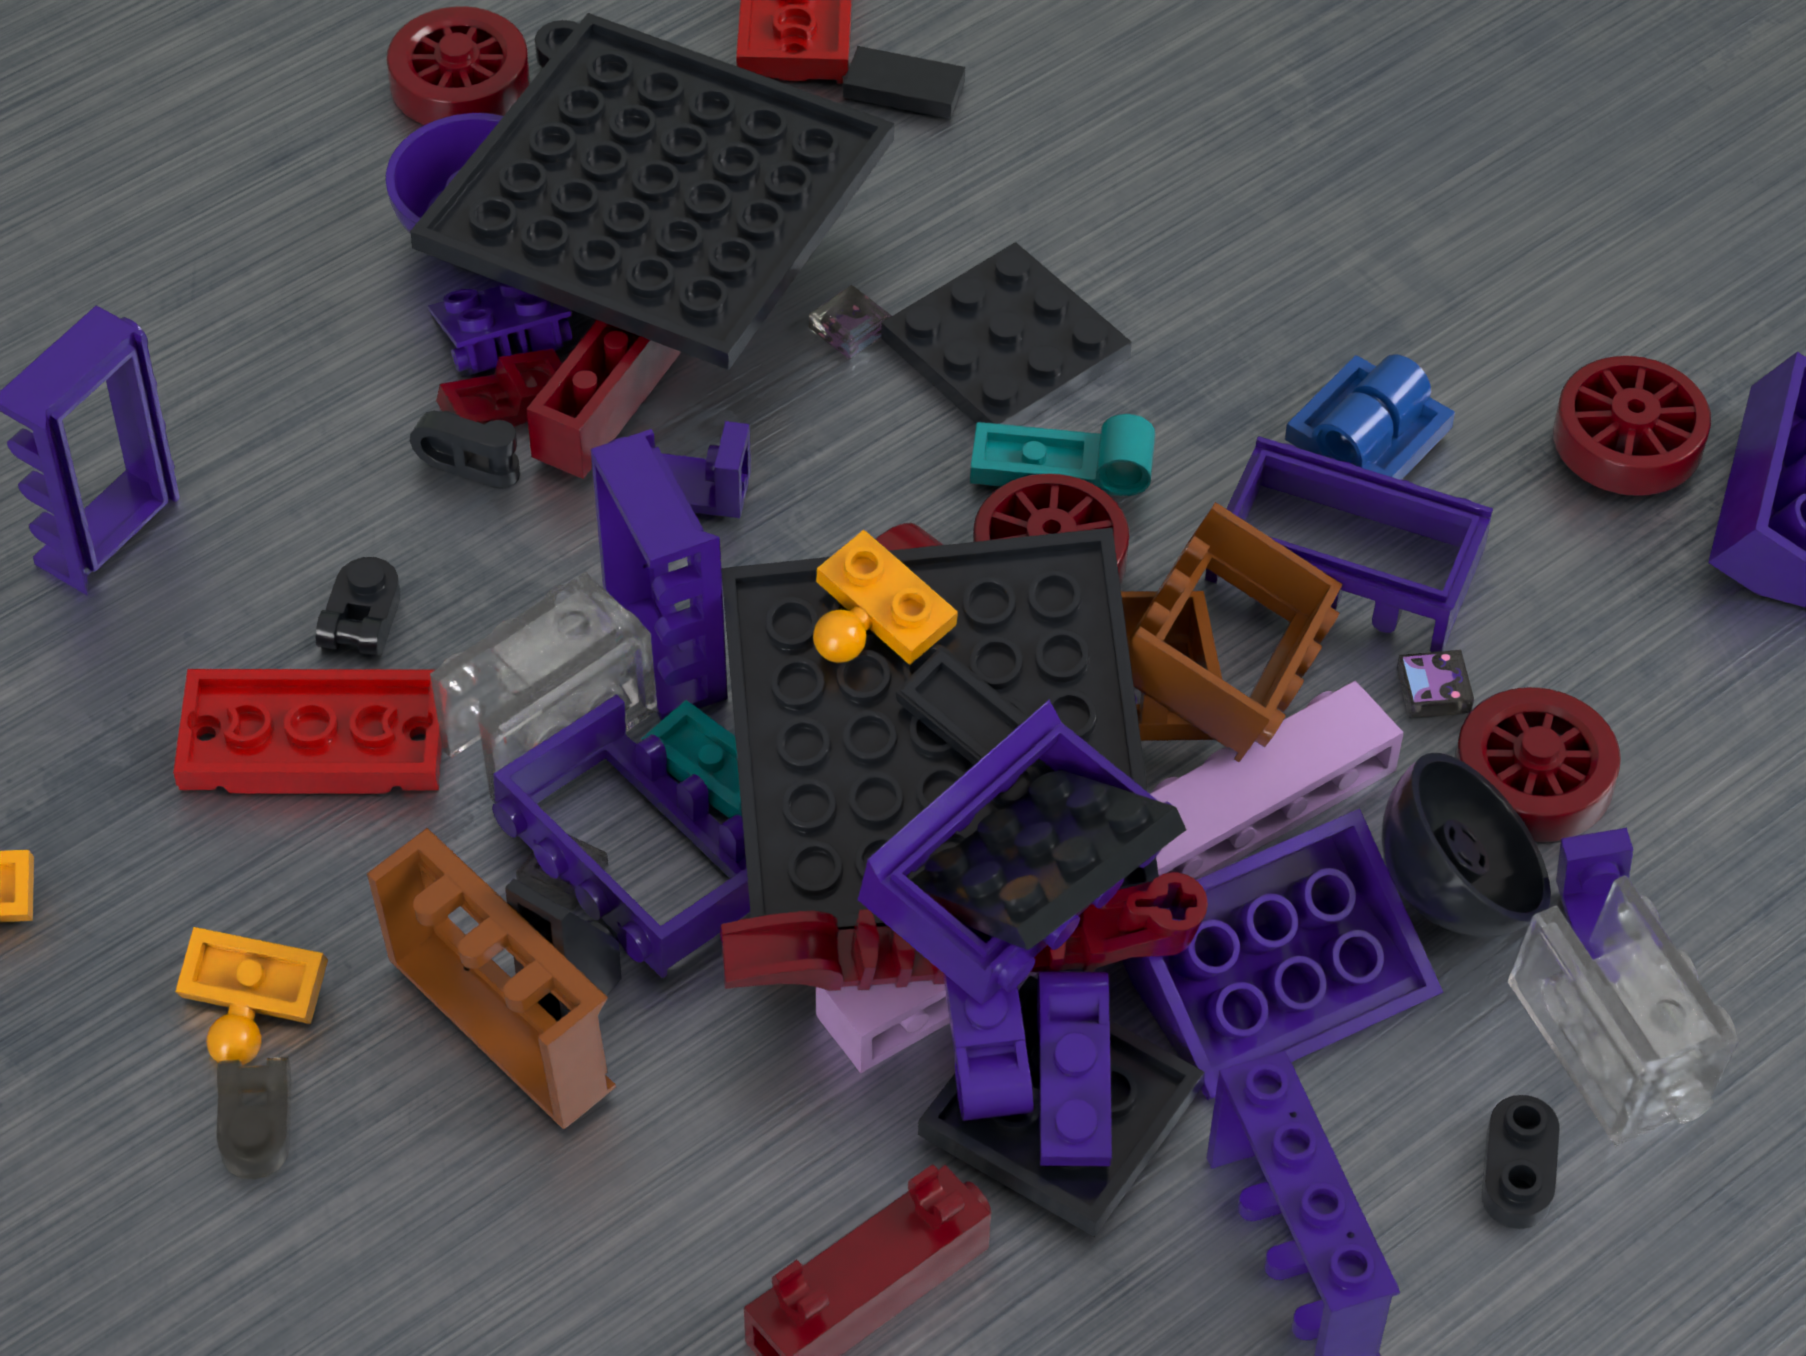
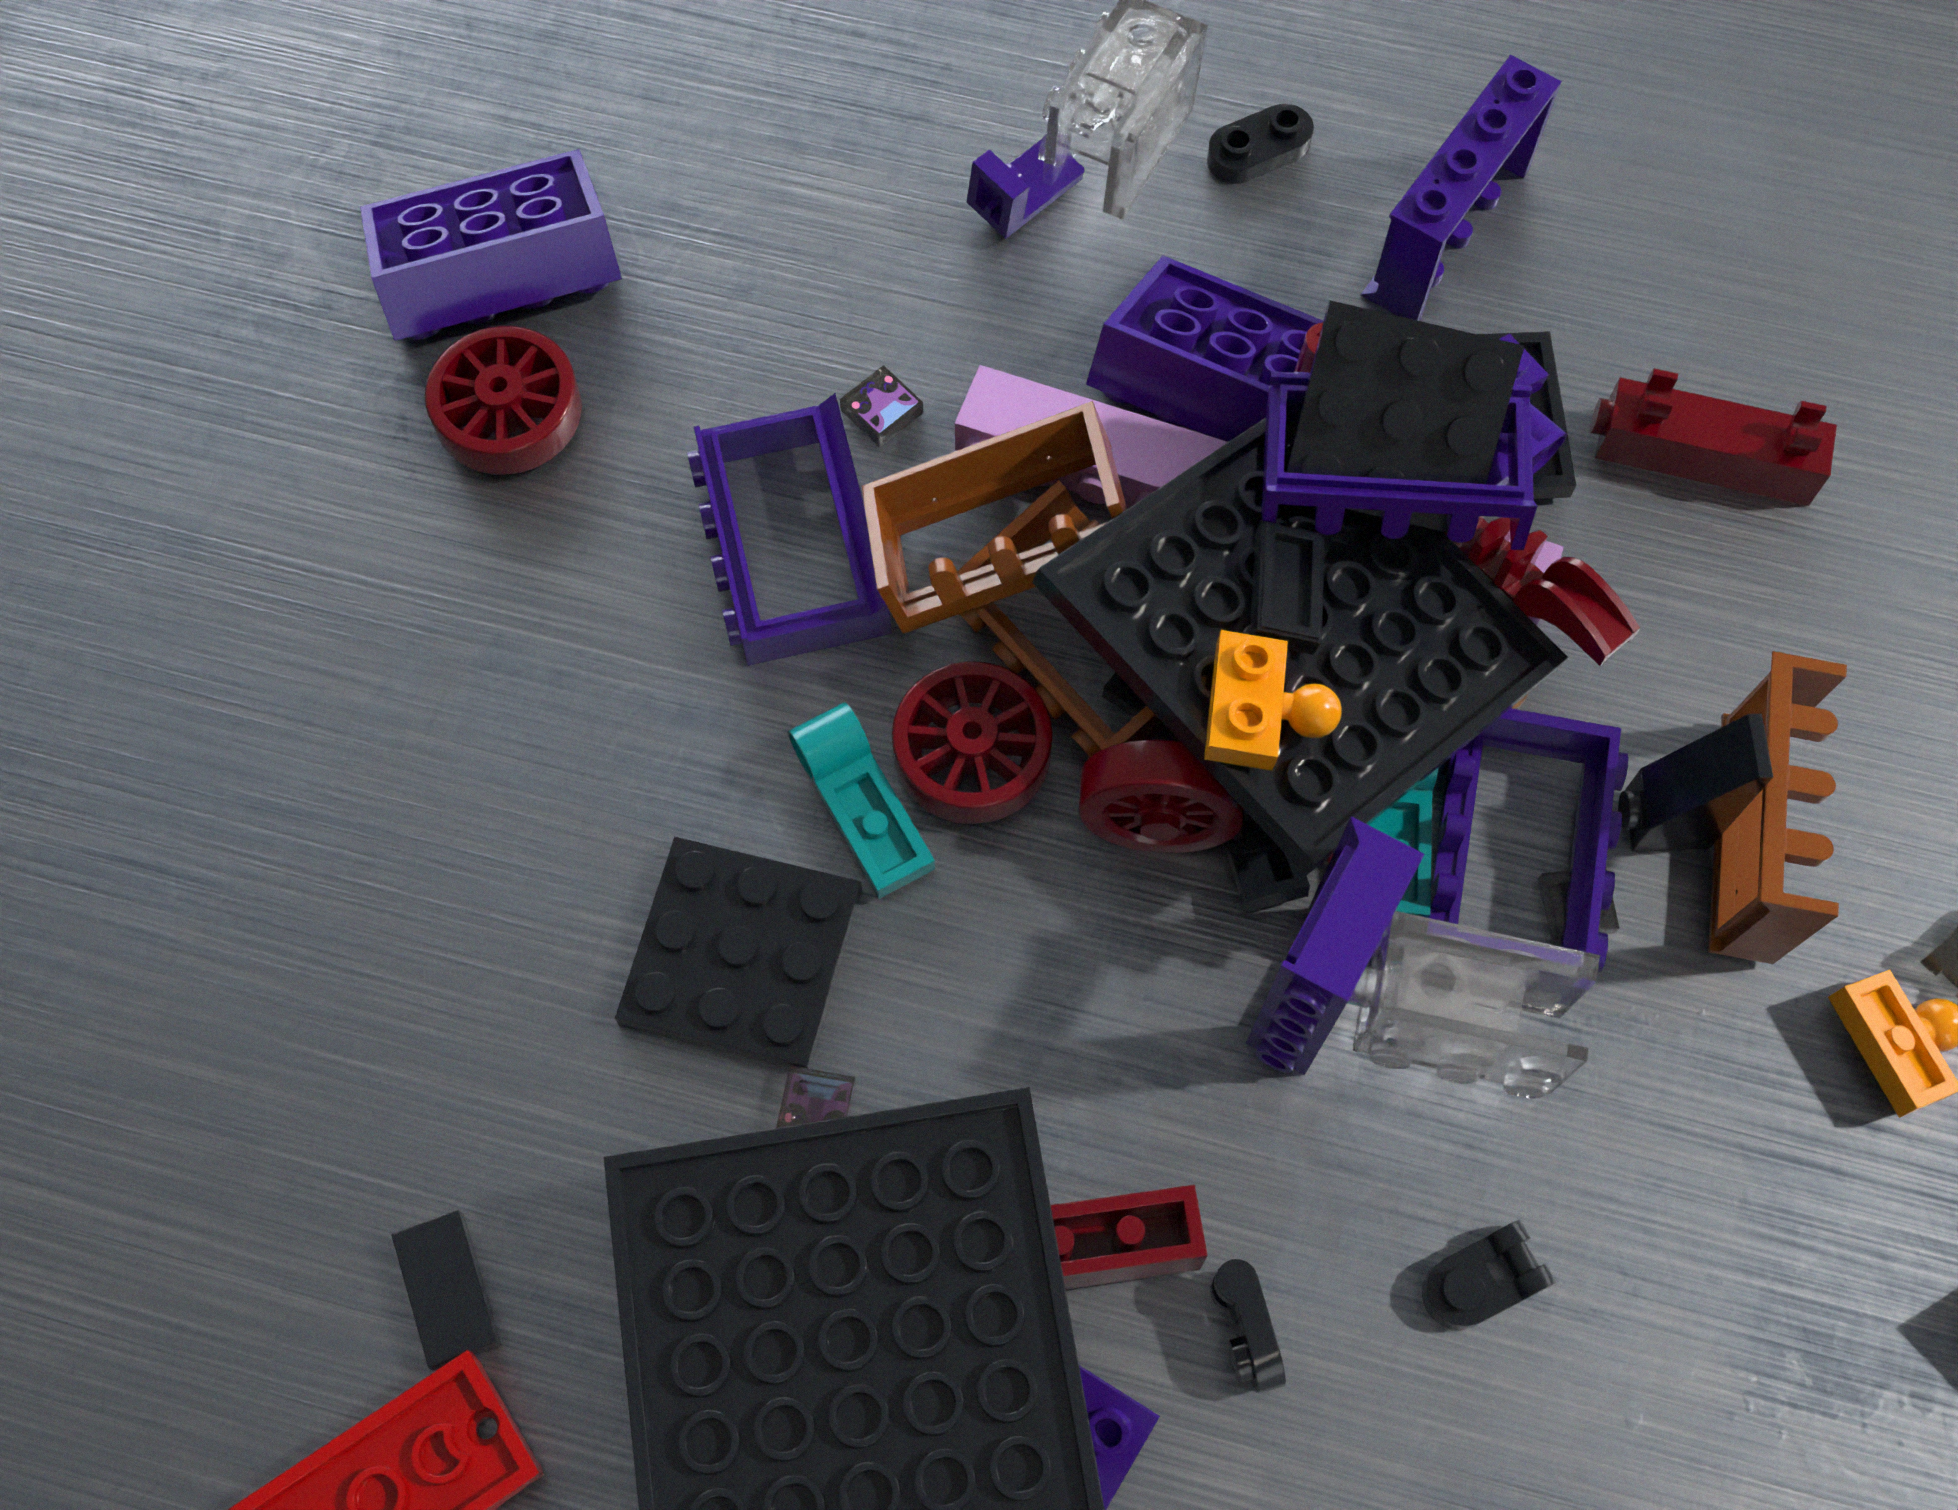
camera: 125 degrees left, 15 degrees up
red piece [173,669,447,794] -> none
dark red slope [436,348,562,427] -> none
dark purple bracket [662,421,751,518] -> none
blue plate [1285,354,1455,479] -> none
black piece [1381,753,1551,936] -> none
dark red wheel [1454,687,1621,842] -> none

